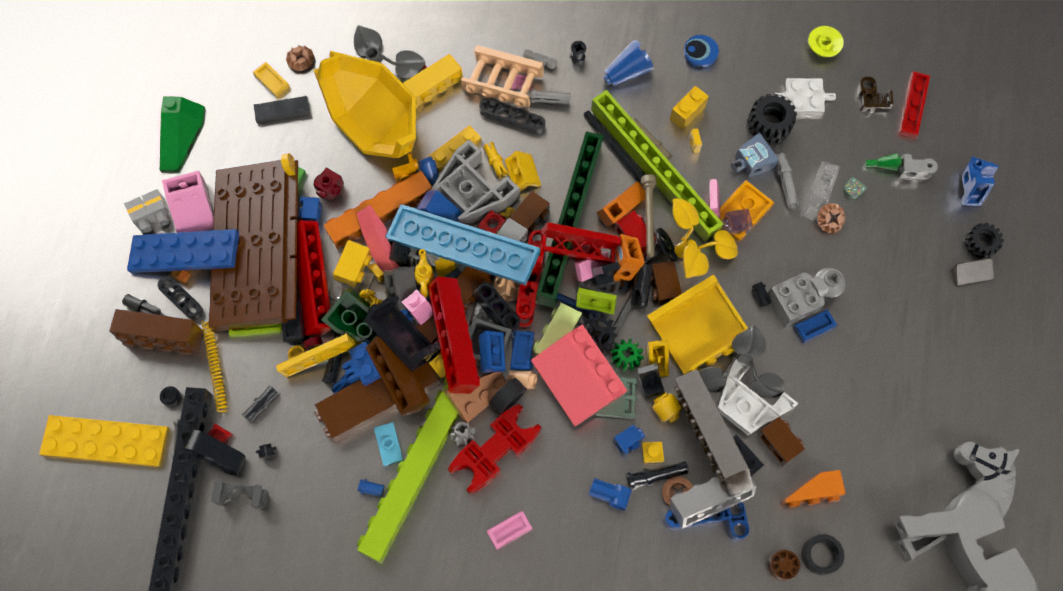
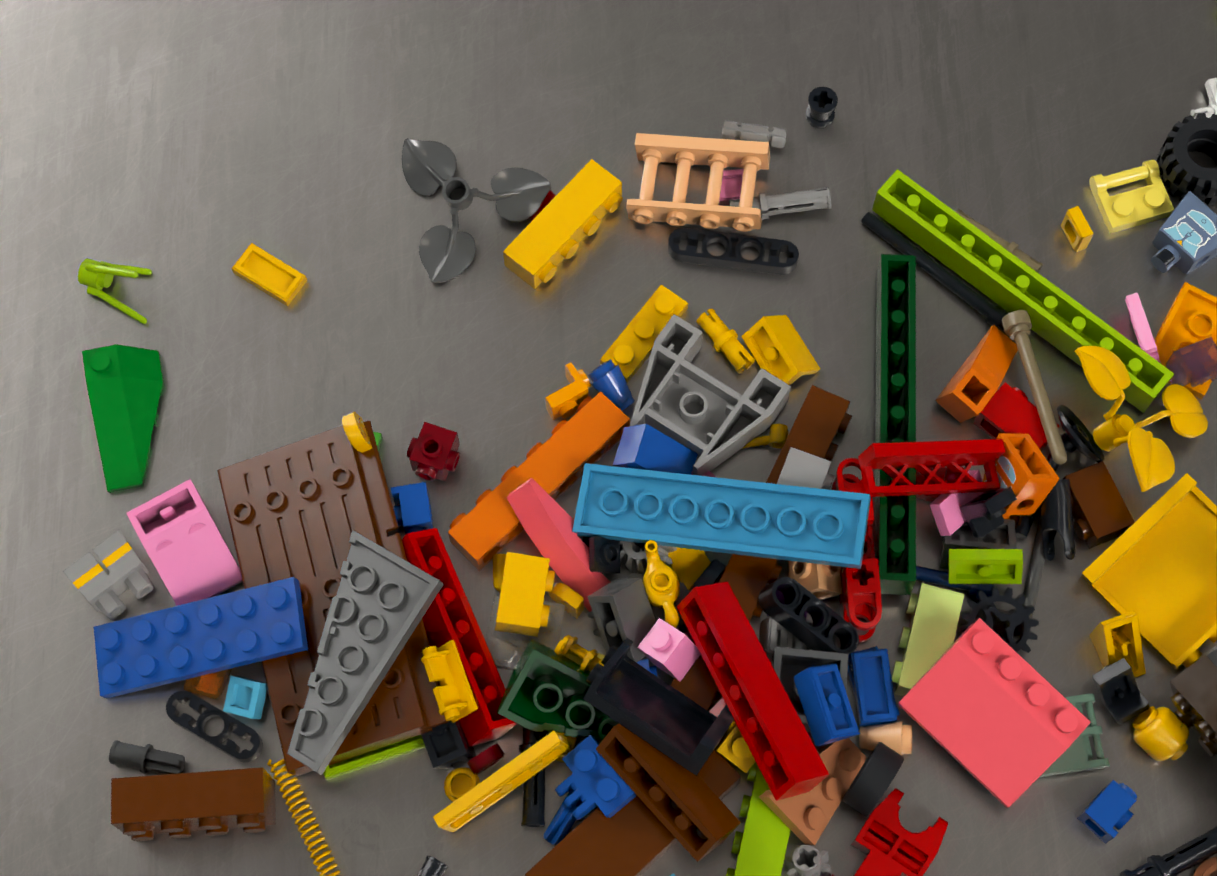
camera: 10 degrees left, 0 degrees up
black tile [253,96,310,123] -> none
nougat gear [286,44,314,71] -> none
yellow panel [313,51,416,158] -> none
red brick [477,210,506,234] -> none
blue cone [603,40,654,86] -> none
green gear [611,338,644,372] -> none
yellow plate [641,441,664,464] -> none
yellow brick [669,86,709,130] -> none
tile [684,35,719,68] -> none
none -> lime plant [78,258,152,324]
none -> medium azure plate [223,676,268,719]
none -> dark grey wing [287,530,444,775]
none -> yellow hinge [421,640,478,723]
none -> light yellow plate [1089,159,1175,234]

